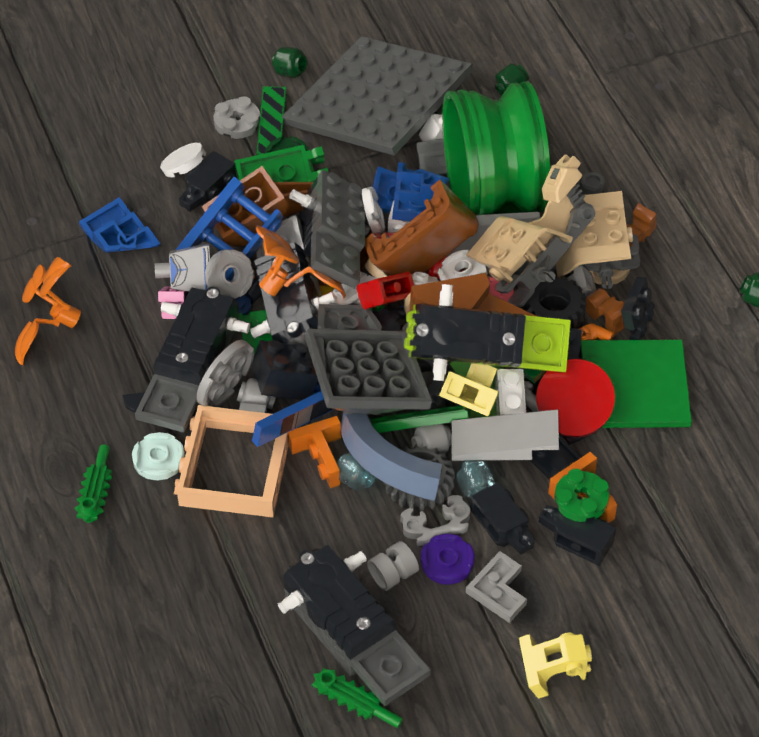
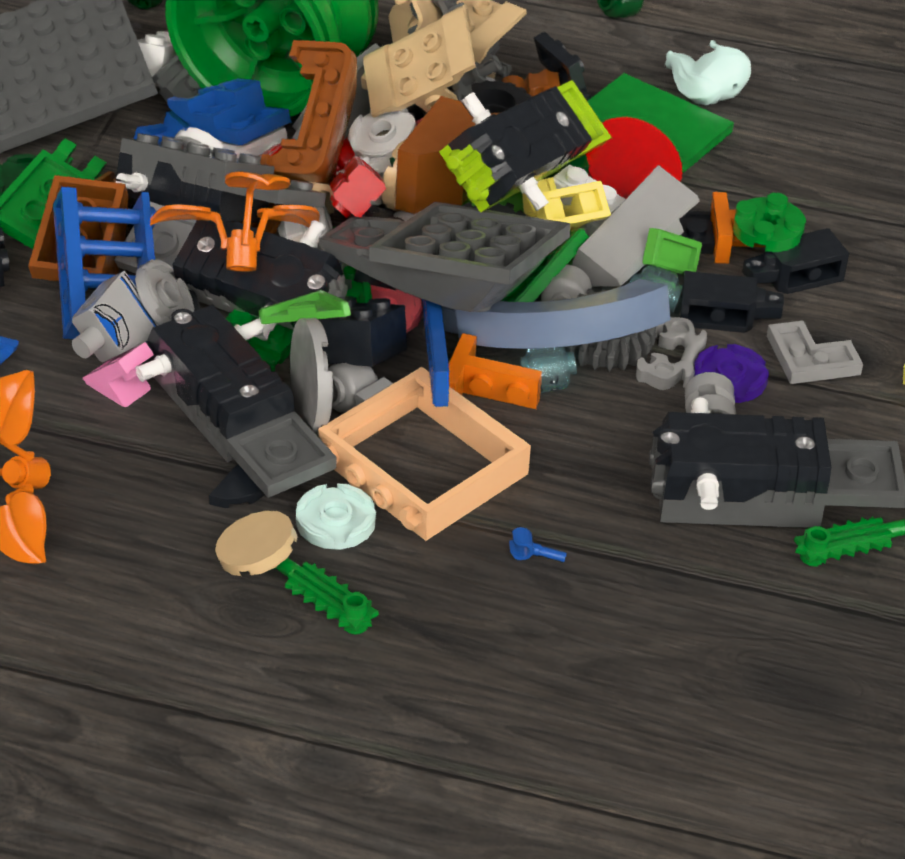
camera: 55 degrees left, 10 degrees down
none -> tan tile [215,511,297,576]
none -> bright green tile [258,290,351,324]
none -> blue hand [509,527,567,562]
none -> bright green tile [642,228,702,276]
none -> light aqua piece [665,40,751,105]

